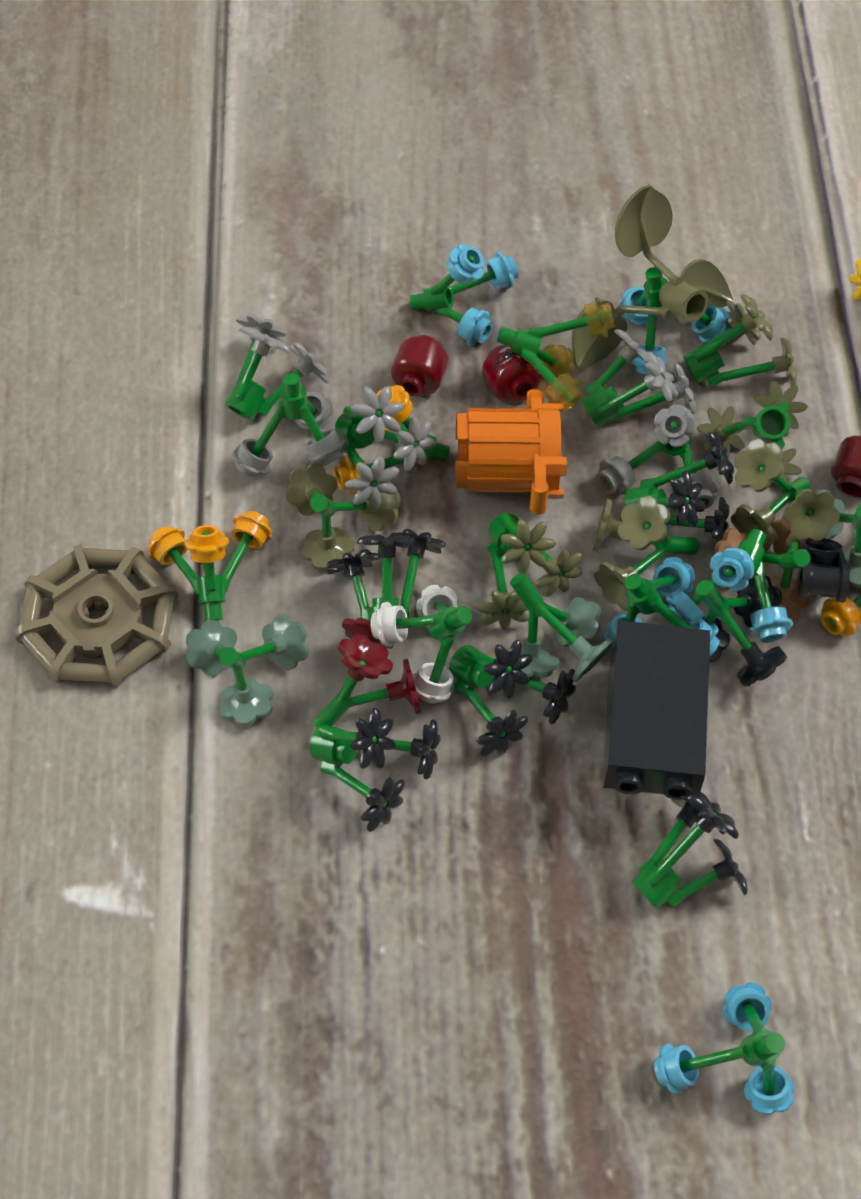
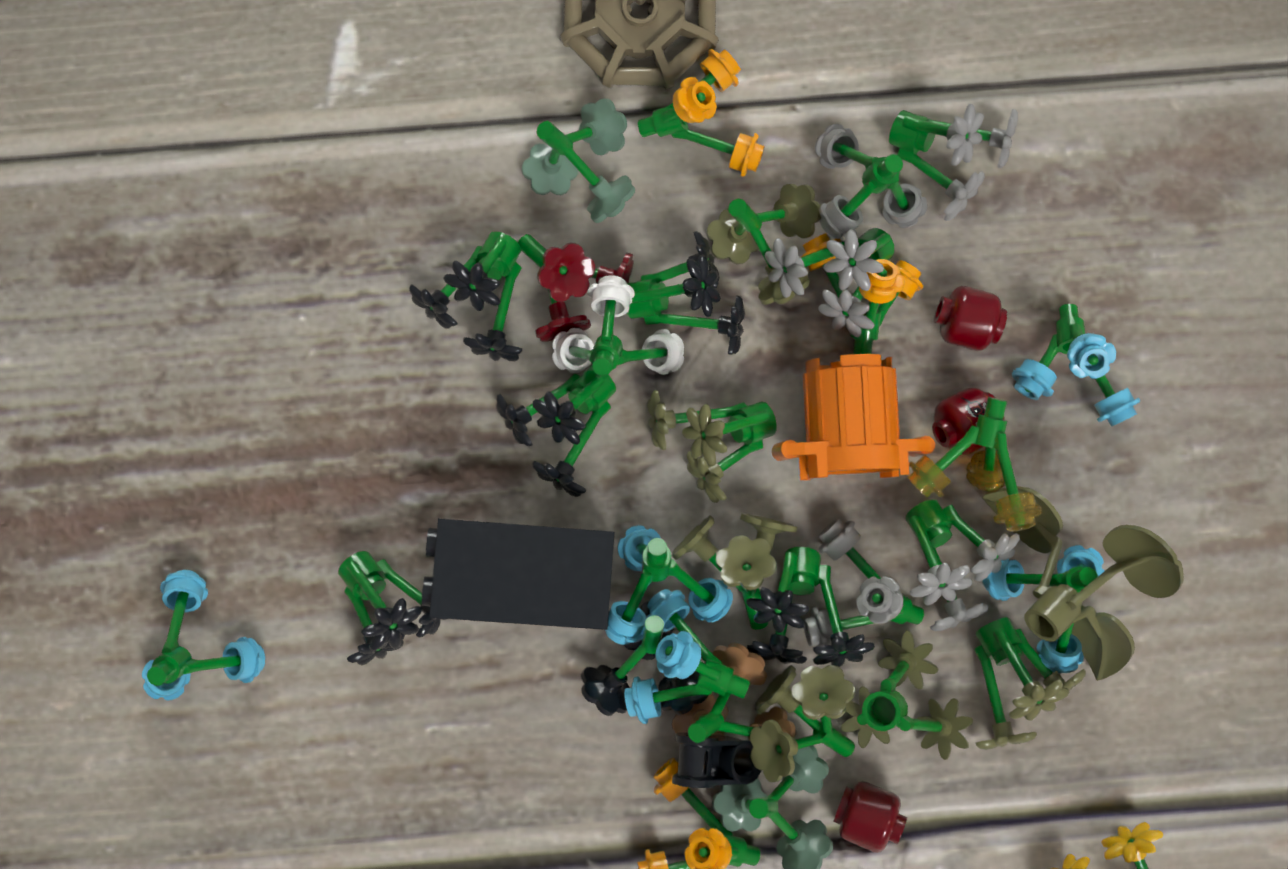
camera: 85 degrees right, 25 degrees up
sand green plant [510,573,615,682] -> none

